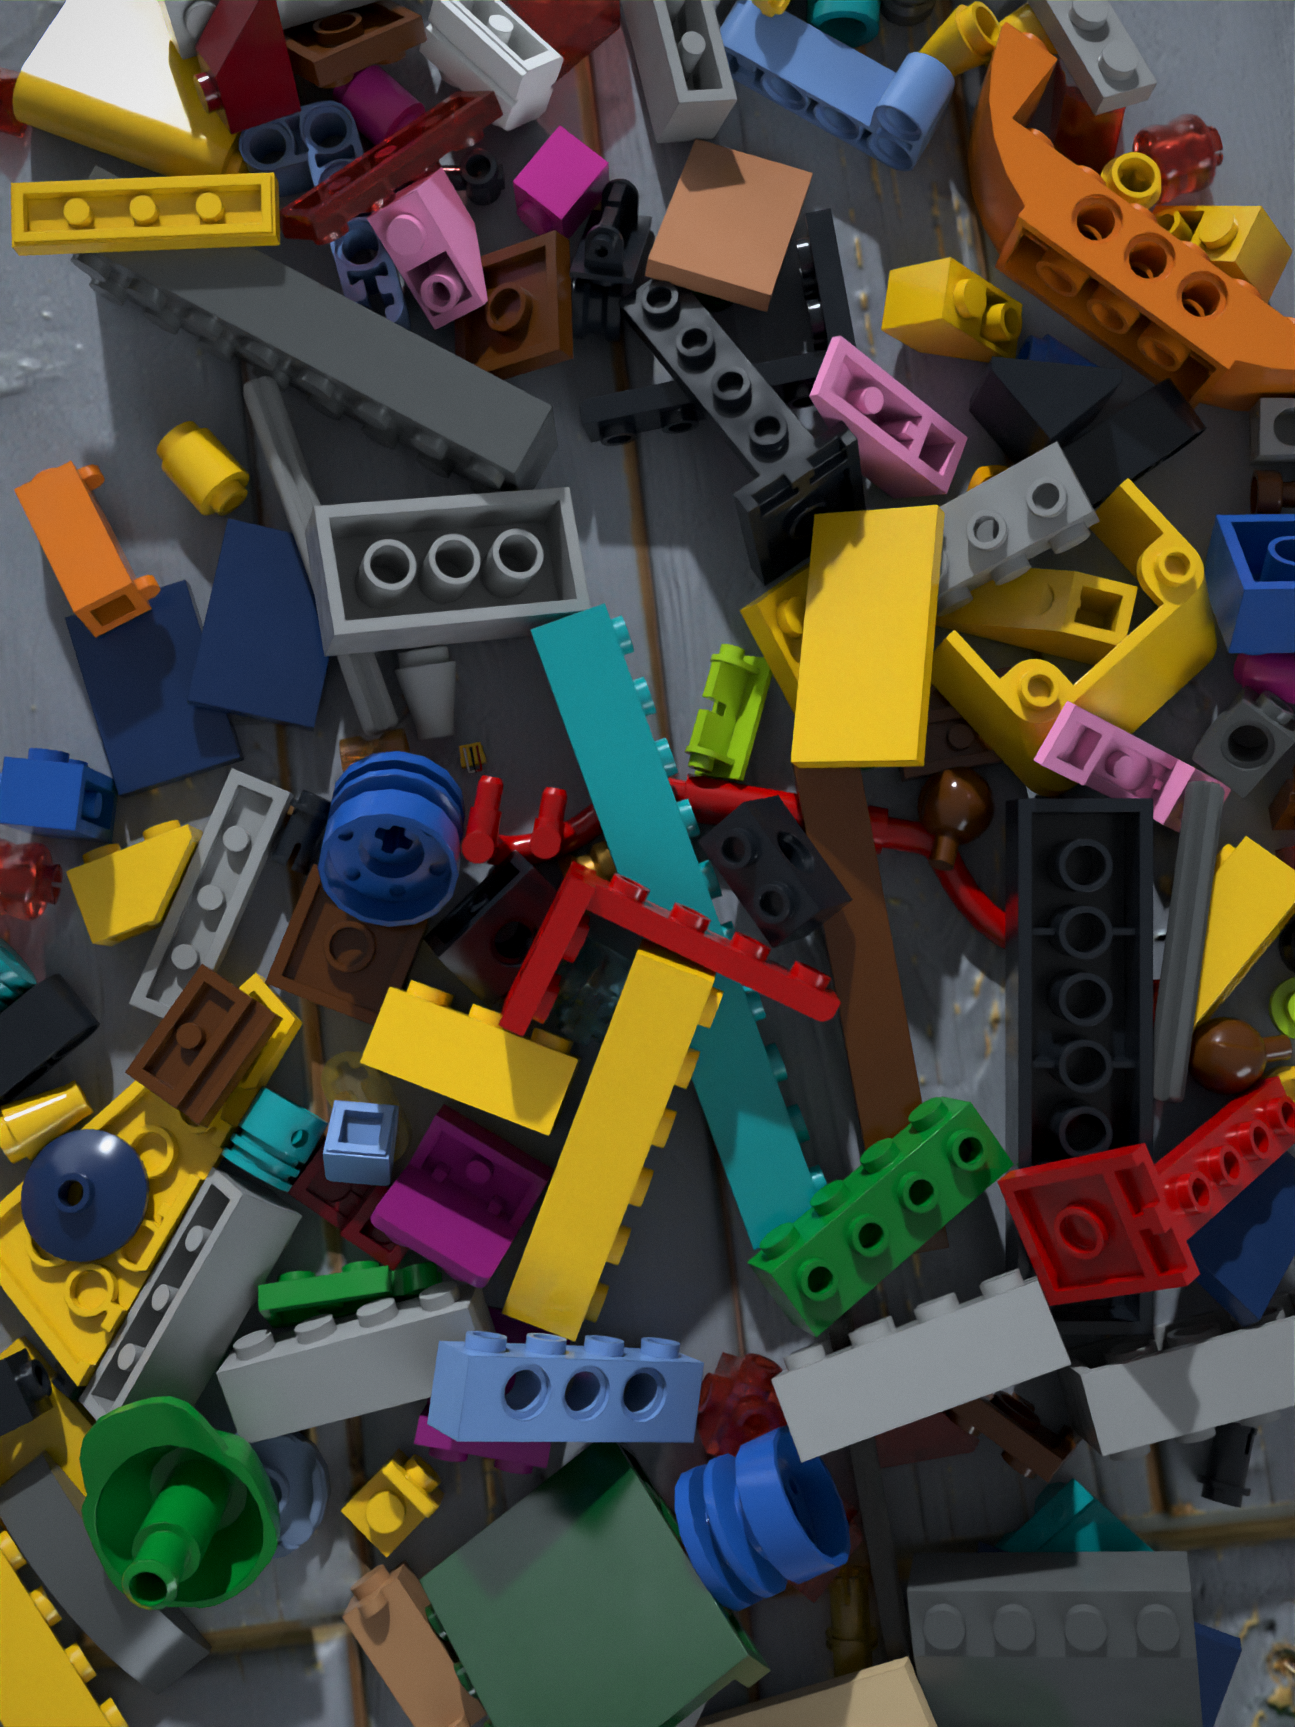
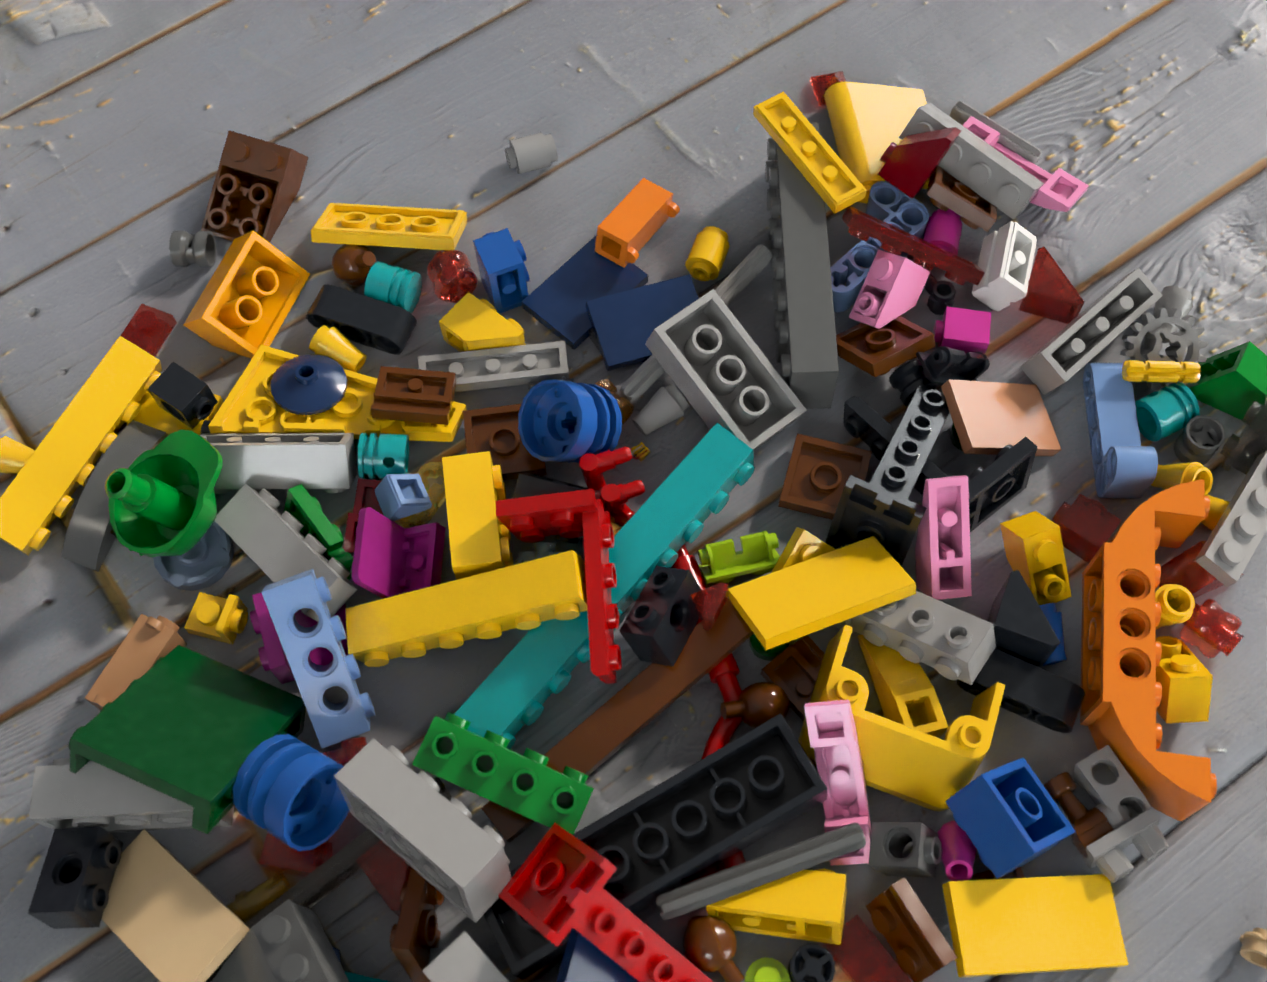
camera: 65 degrees right, 20 degrees down
none -> clear red slope [691,582,729,632]
none -> reddish brown plate [778,433,872,520]
none -> clear red brick [1051,493,1122,563]

